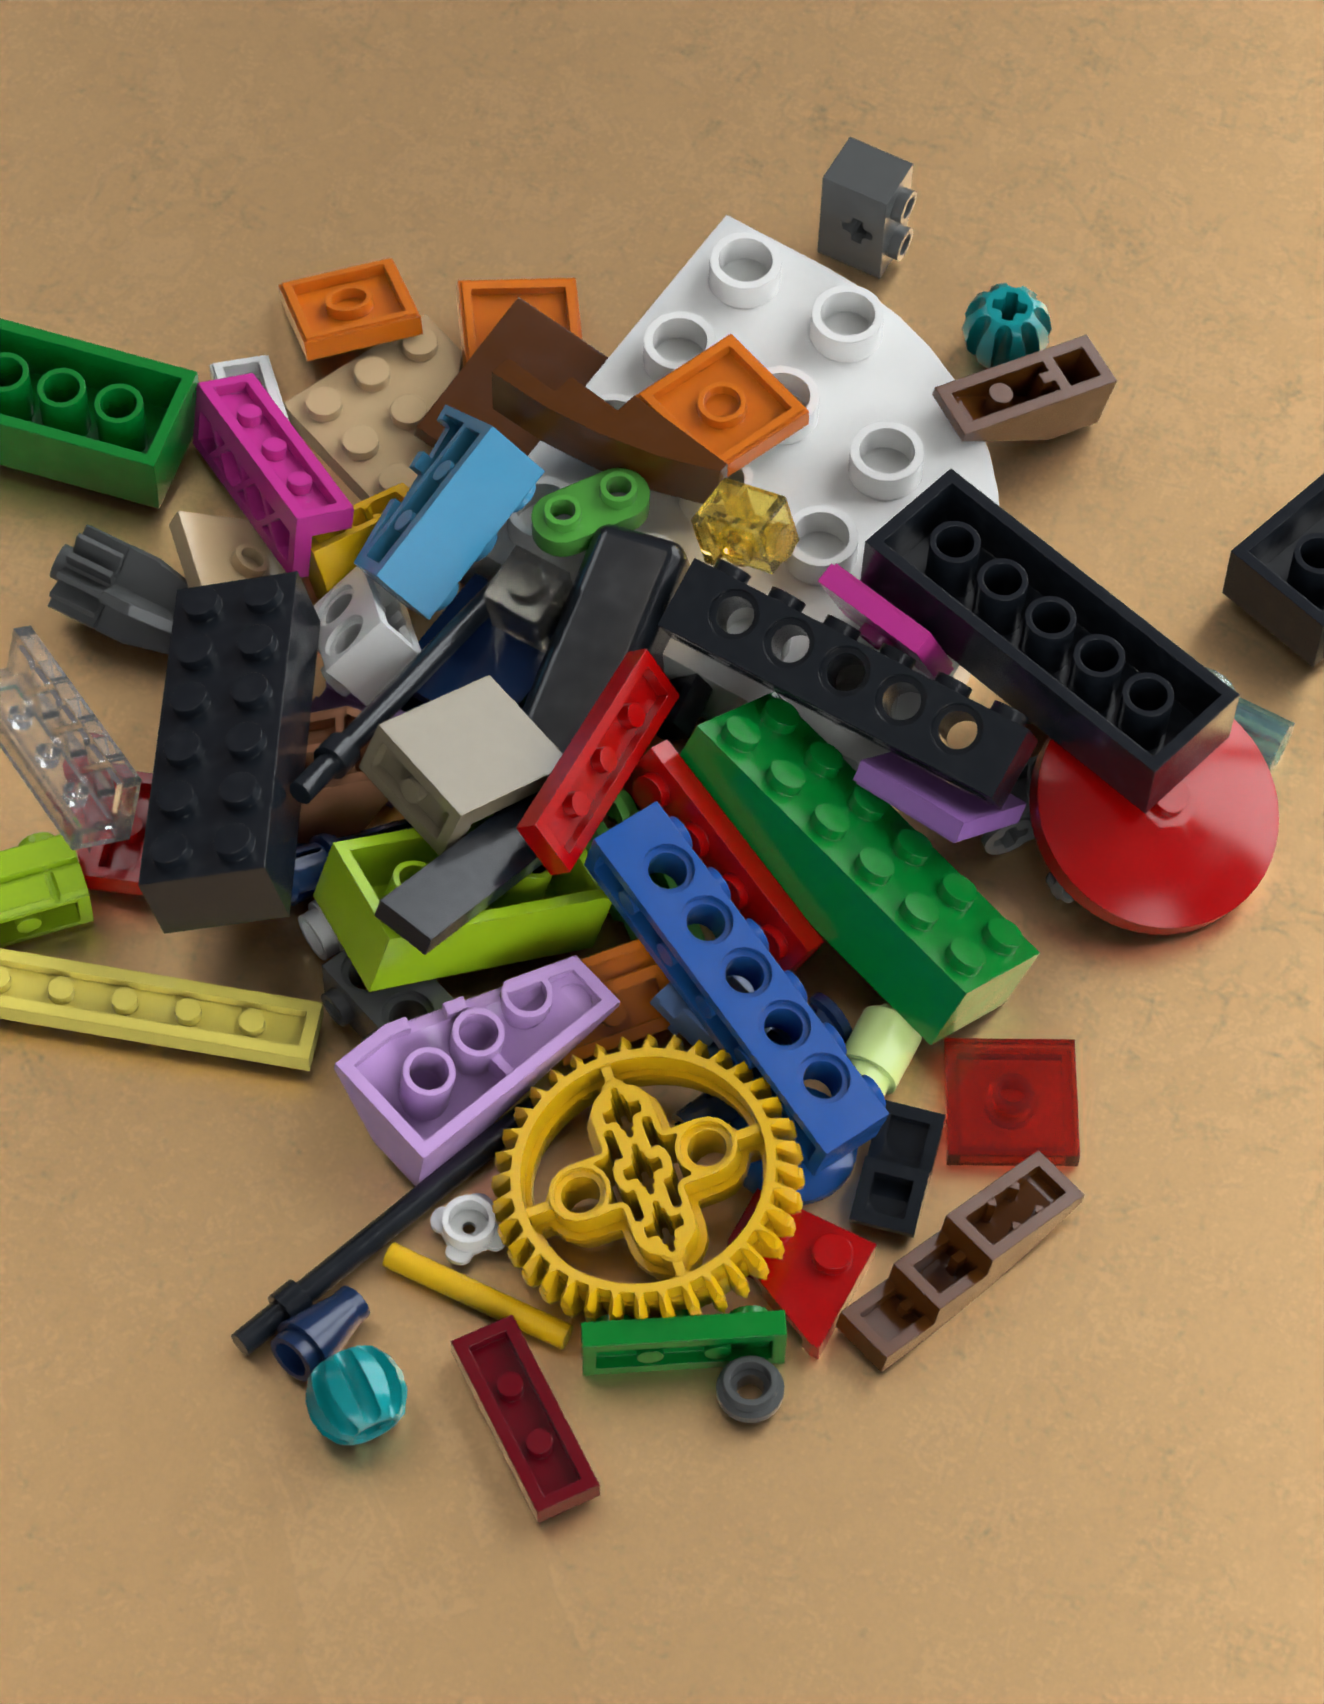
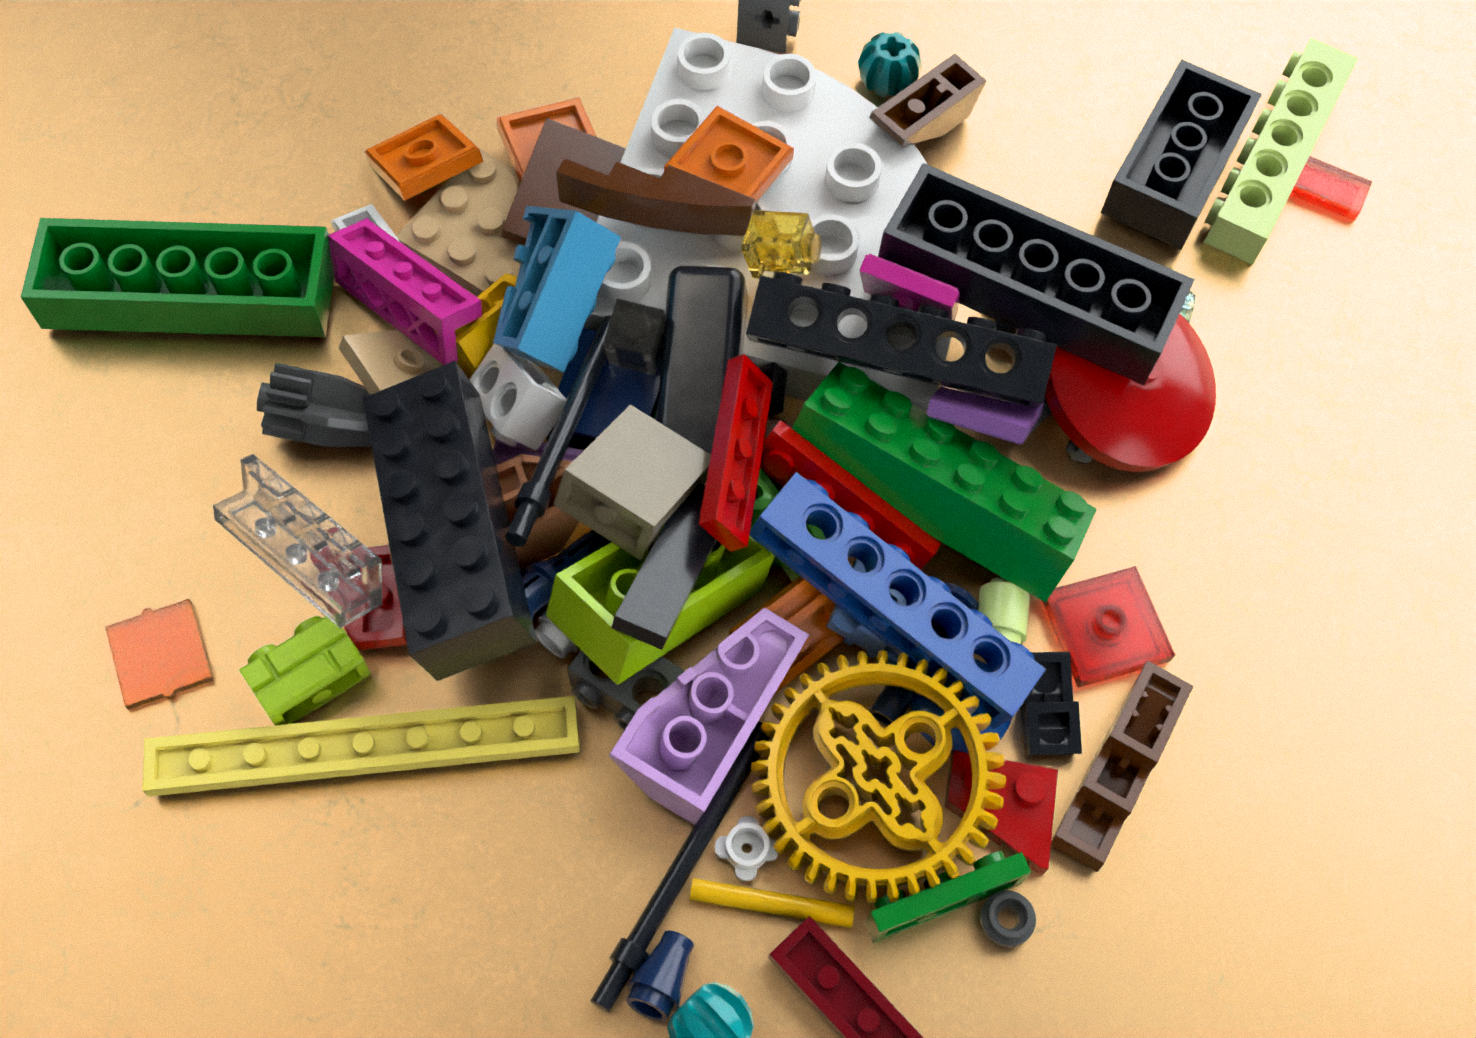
camera: 20 degrees left, 5 degrees up
bright green plate [531,468,650,557] -> none

